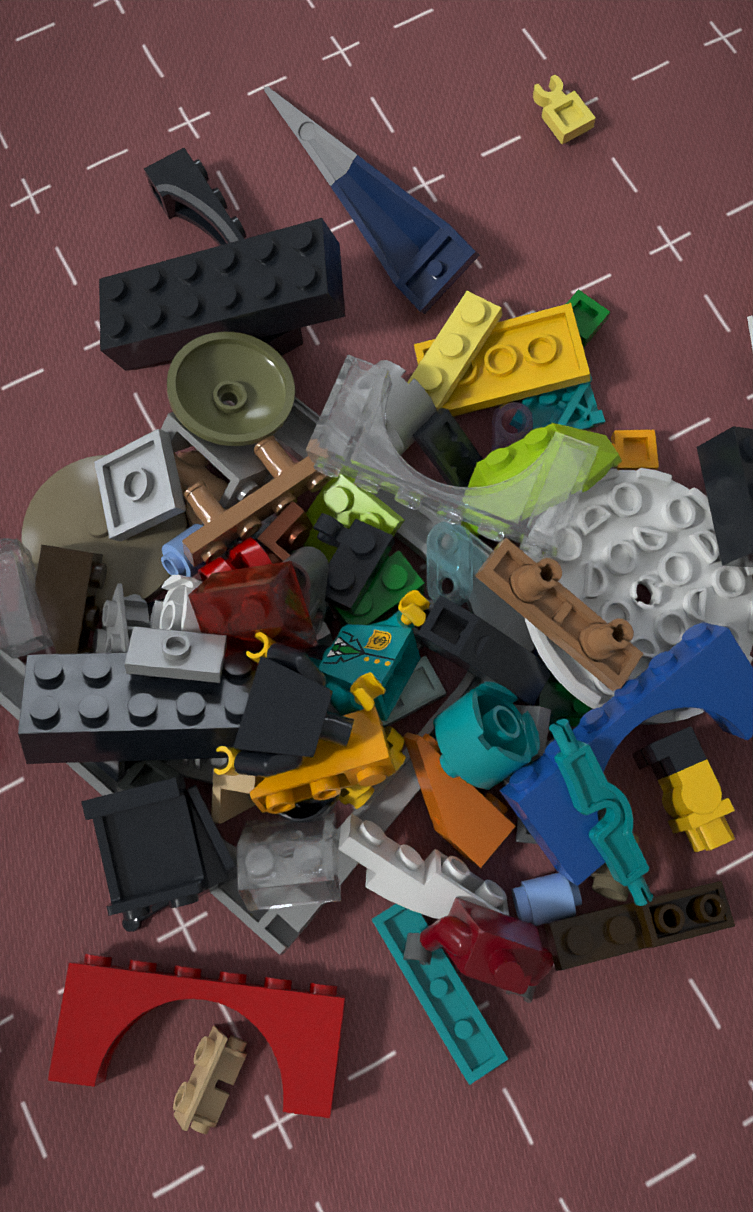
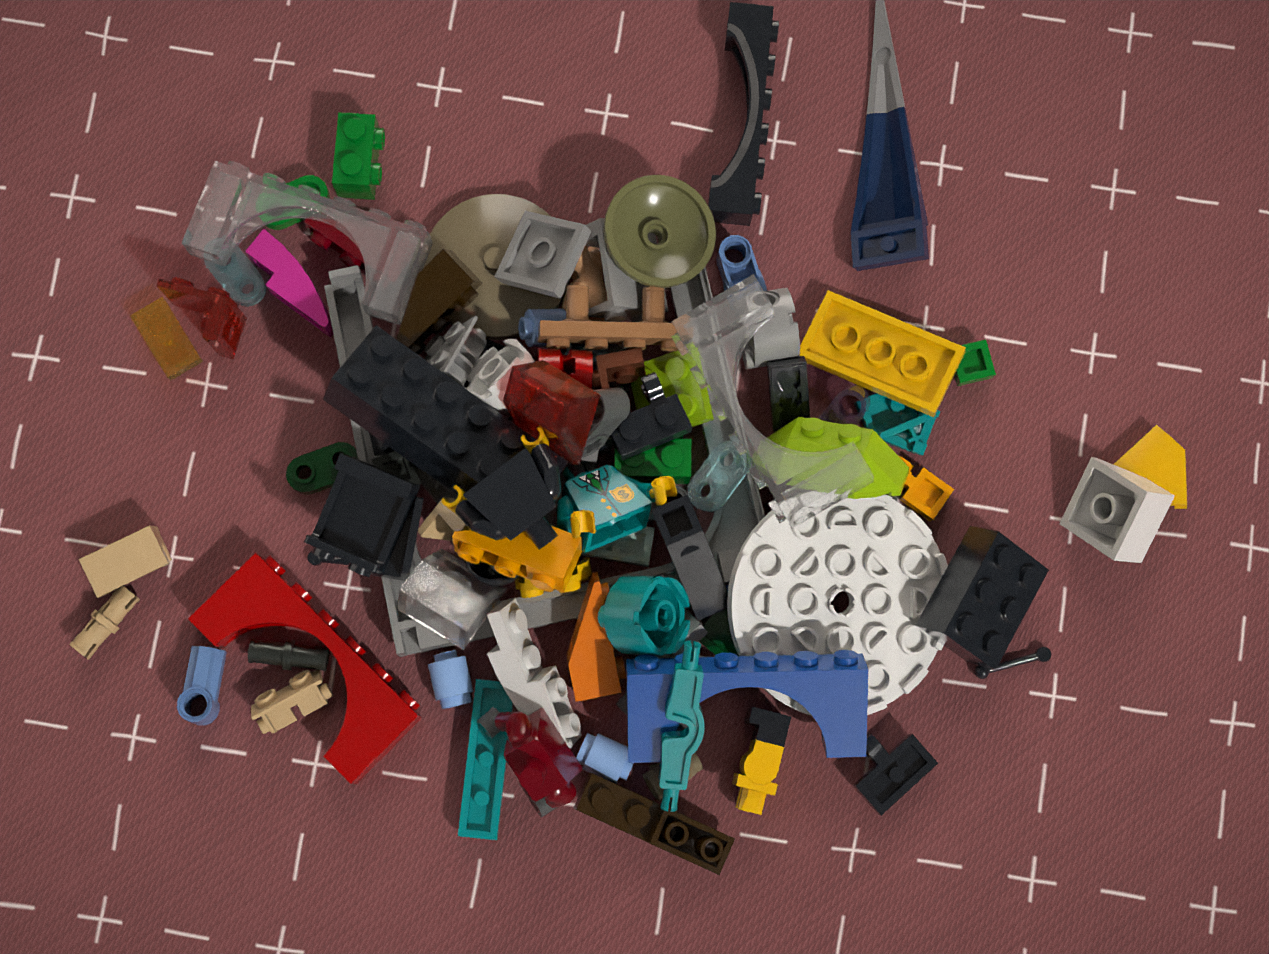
camera: 30 degrees right, 5 degrees up
black brick [99,218,346,371] -> none
light grey plate [125,626,227,683] -> none
light yellow plate [407,291,502,411] -> none
medium nougat plate [475,538,644,691] -> none
light yellow plate [533,75,596,145] -> none
none -> medium blue piece [177,646,227,726]
none -> pearl dark grey pin [248,638,329,671]
none -> dark green plate [286,442,358,495]
none -> light blue brick [428,650,473,709]
none -> medium blue piece [716,235,767,312]

